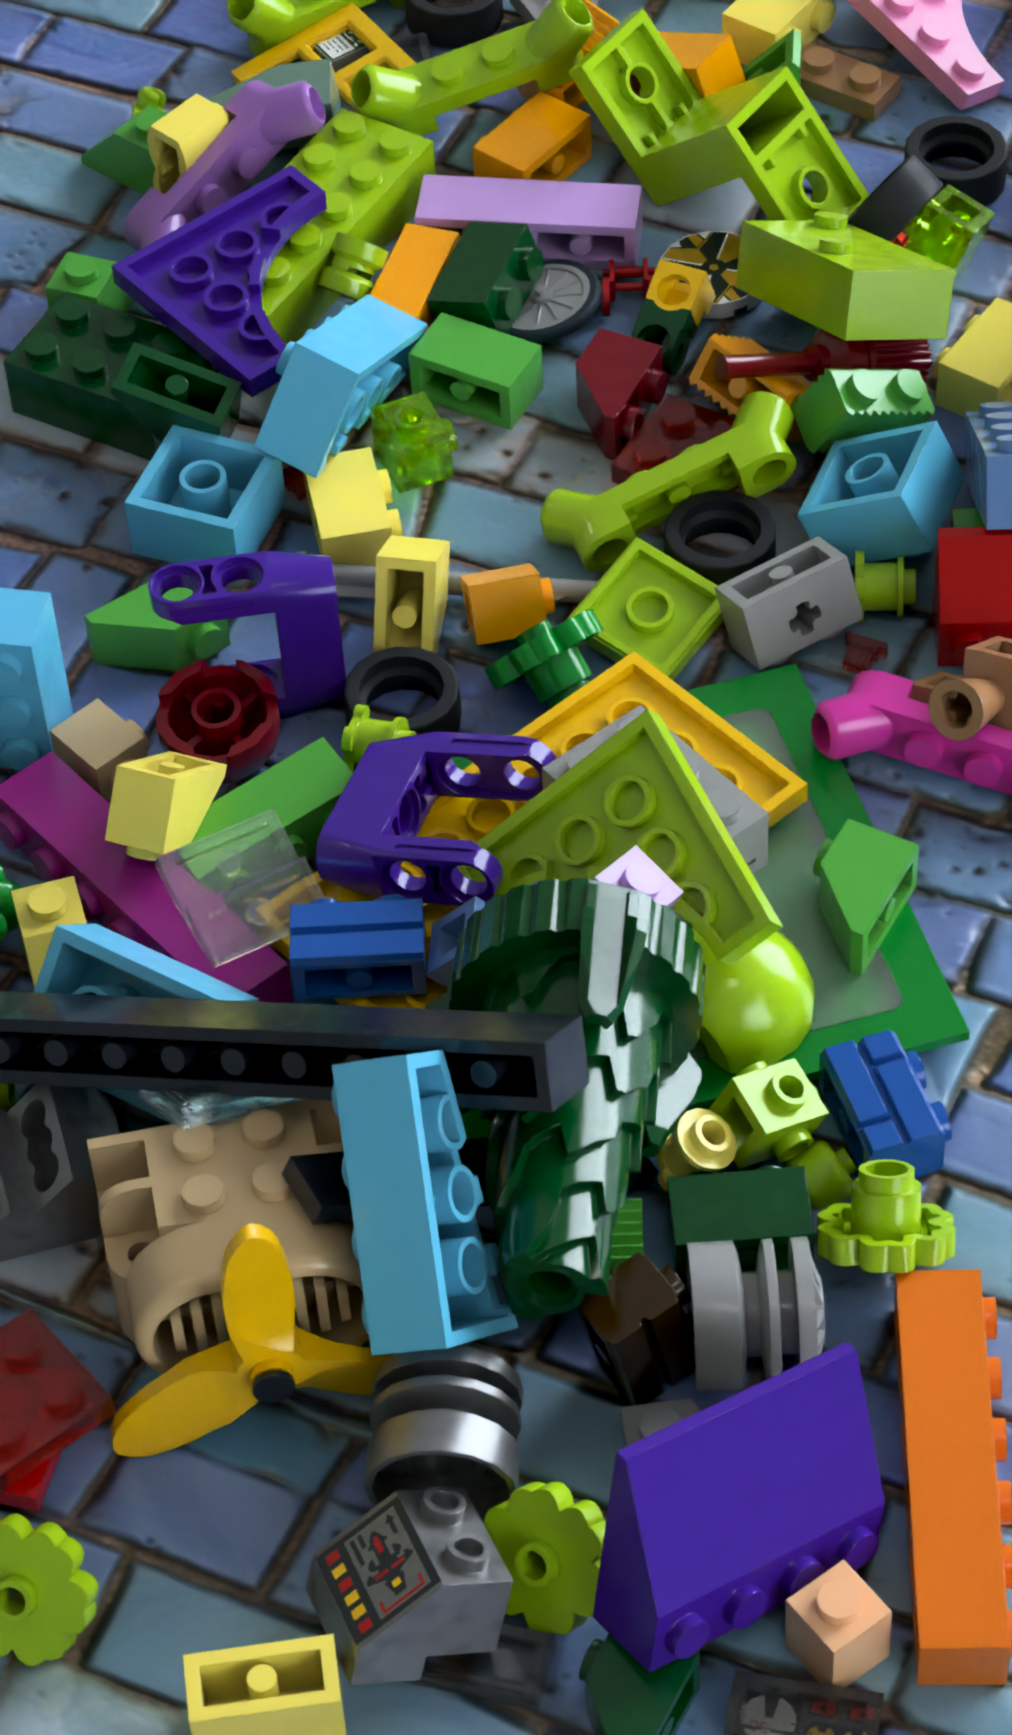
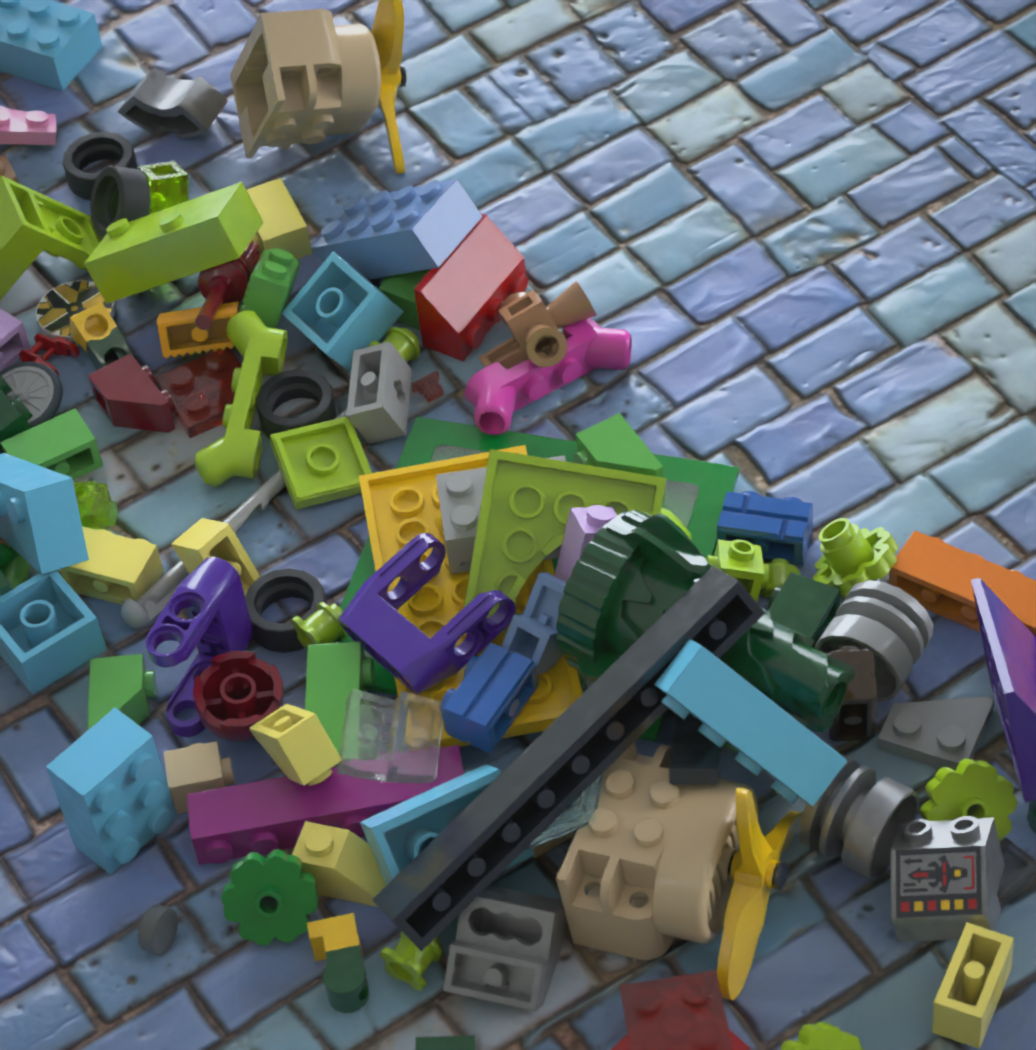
camera: 55 degrees left, 0 degrees up
light orange brick [460,563,555,645] -> none
green plant [484,608,604,709] -> none

